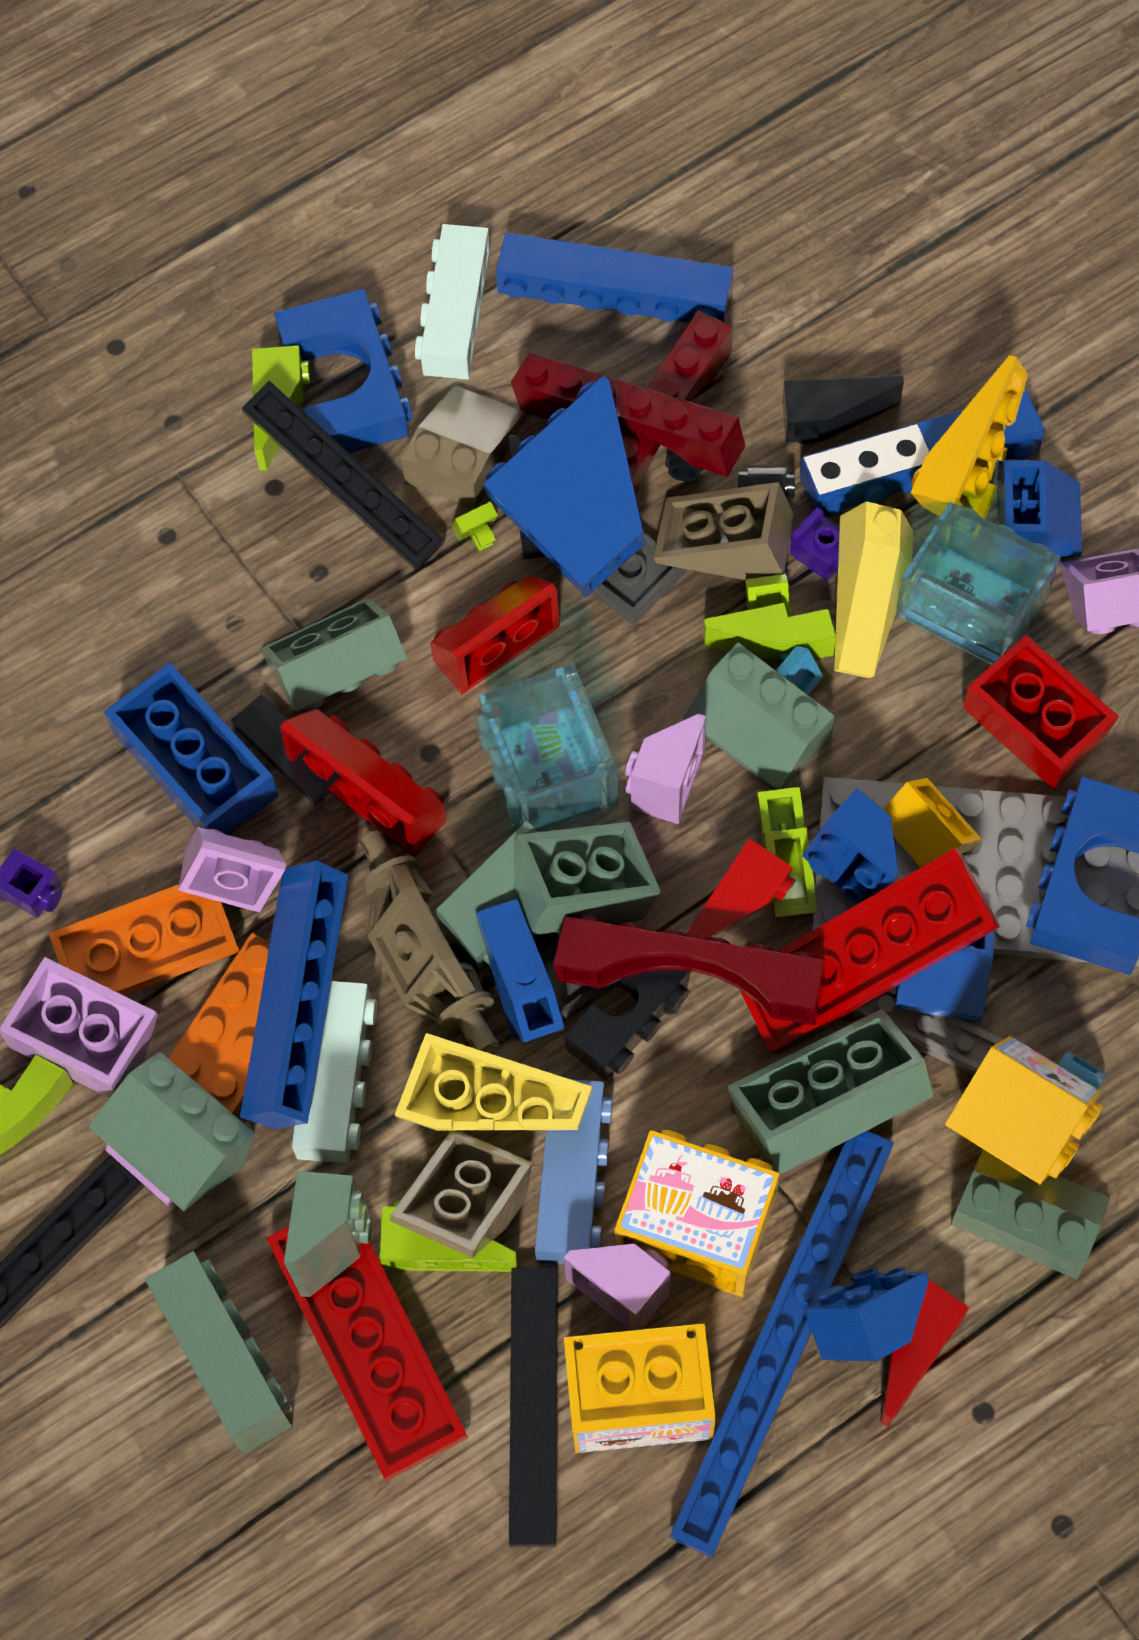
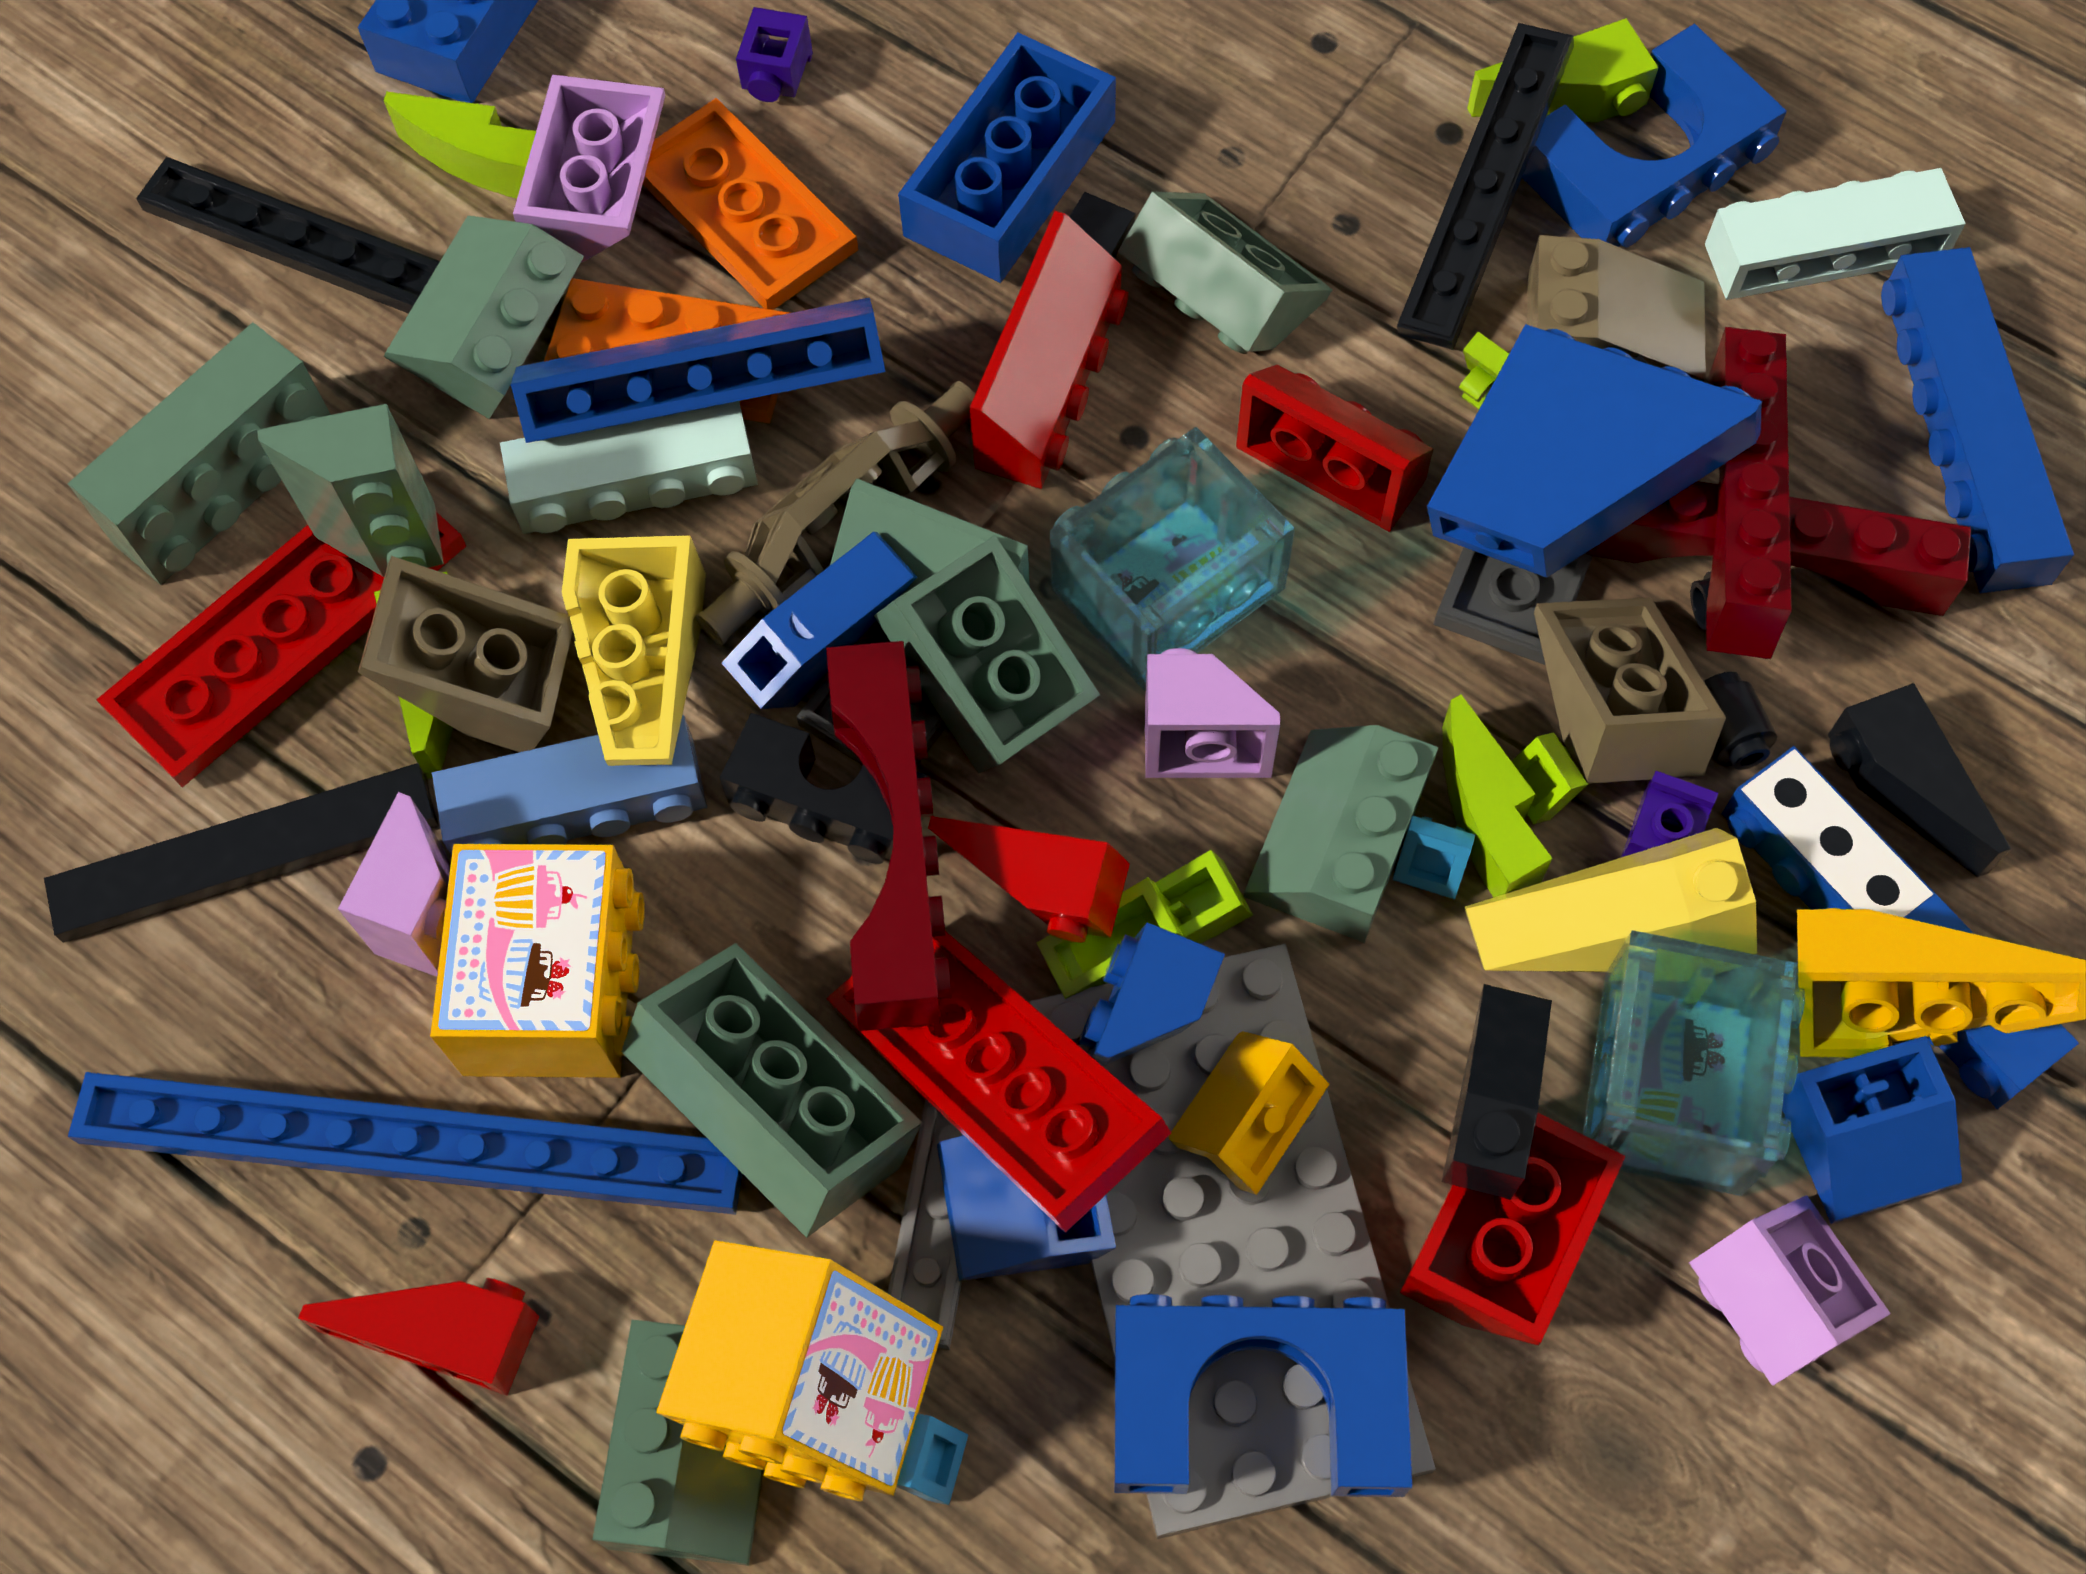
camera: 70 degrees right, 0 degrees up
lavender slope [178,827,286,913] -> none
yellow container [564,1323,715,1453] -> none
blue slope [804,1267,929,1361] -> none
none -> black slope [1442,984,1552,1200]

